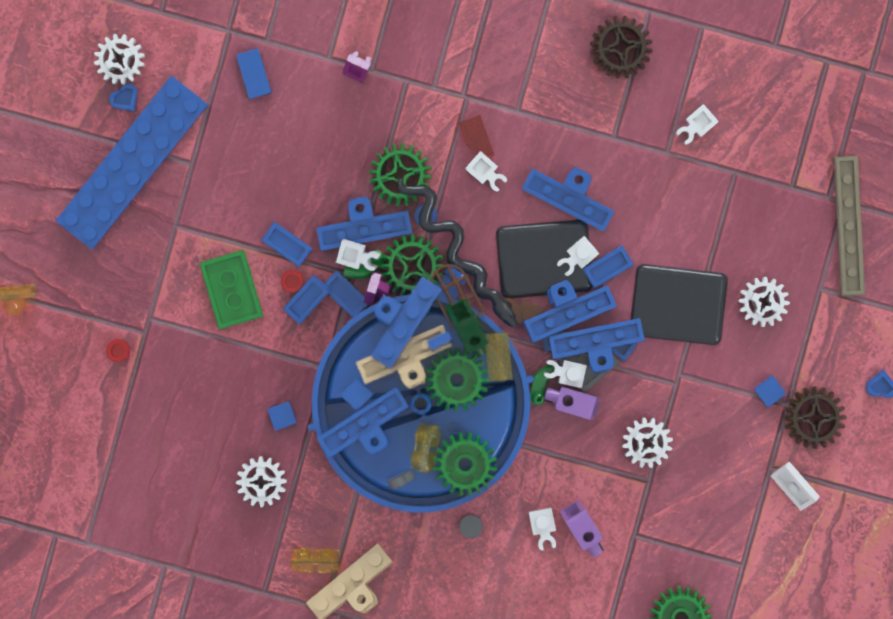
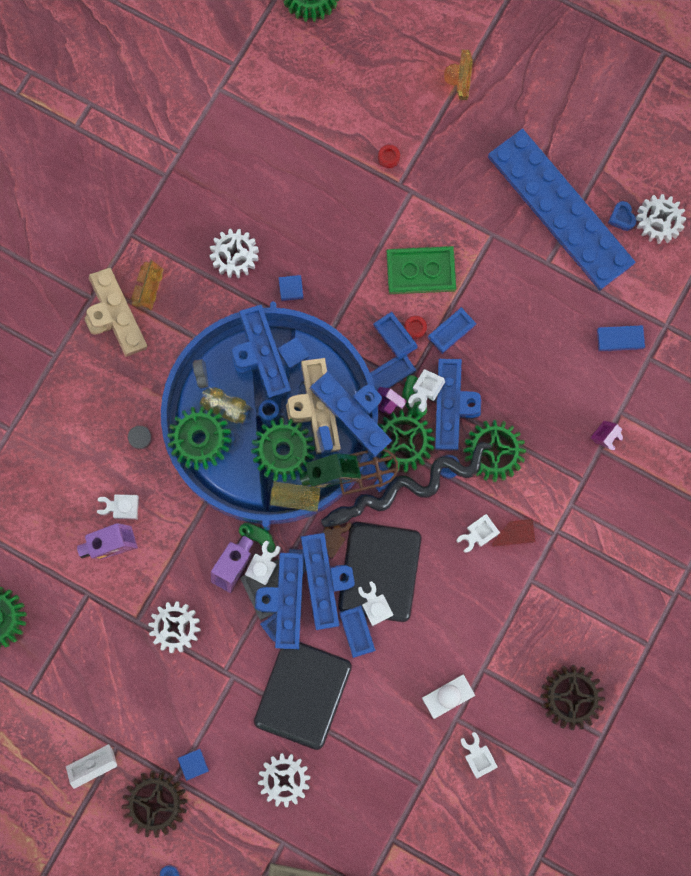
camera: 105 degrees right, 10 degrees down
blue plate [522,167,615,232] -> none
none -> white tile [422,675,475,719]

